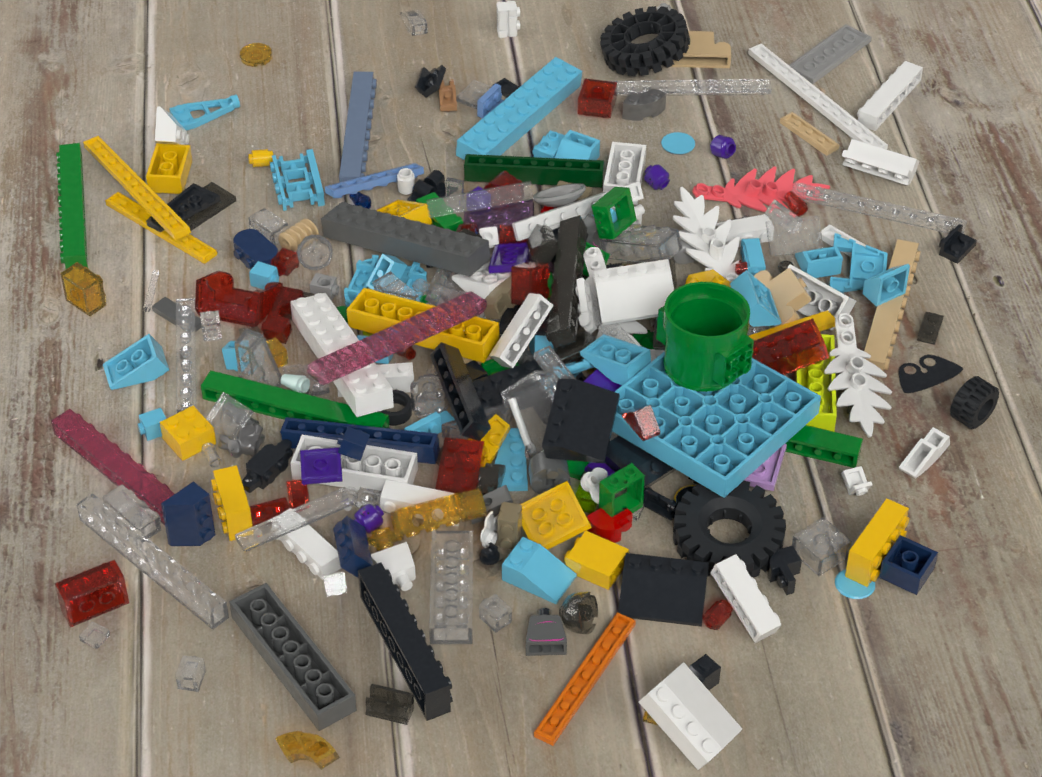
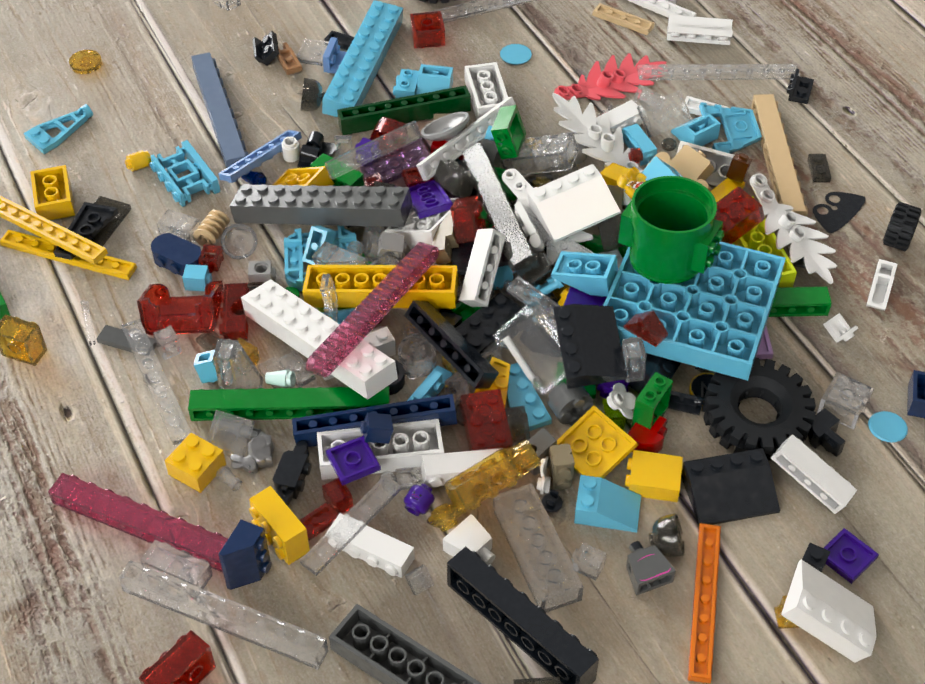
camera: 20 degrees left, 5 degrees up
medium azure slope [103,334,169,390] -> none
medium azure brick [137,408,167,441] -> none
white slope [155,106,189,145] -> none
dark blue brick [333,516,373,579] -> none
white bracket [479,226,499,248] -> none
flat silver brick [622,89,667,121] -> none
dark purple head [644,164,670,190] -> none
clear red brick [703,599,733,630] -> none
dark purple head [710,135,736,159] -> none
clear red cone [784,191,808,217] -> none
yellow brick [845,498,910,587] -> none
medium azure slope [863,264,910,307] -> none
none -> clear smoke cylinder [300,78,326,111]
none -> clear tile [320,274,338,322]
none -> light grey brick [377,232,407,259]
none -> clear brick [622,337,646,382]
none -> reddish brown brick [726,153,752,183]
none -> dark purple tile [824,528,879,584]

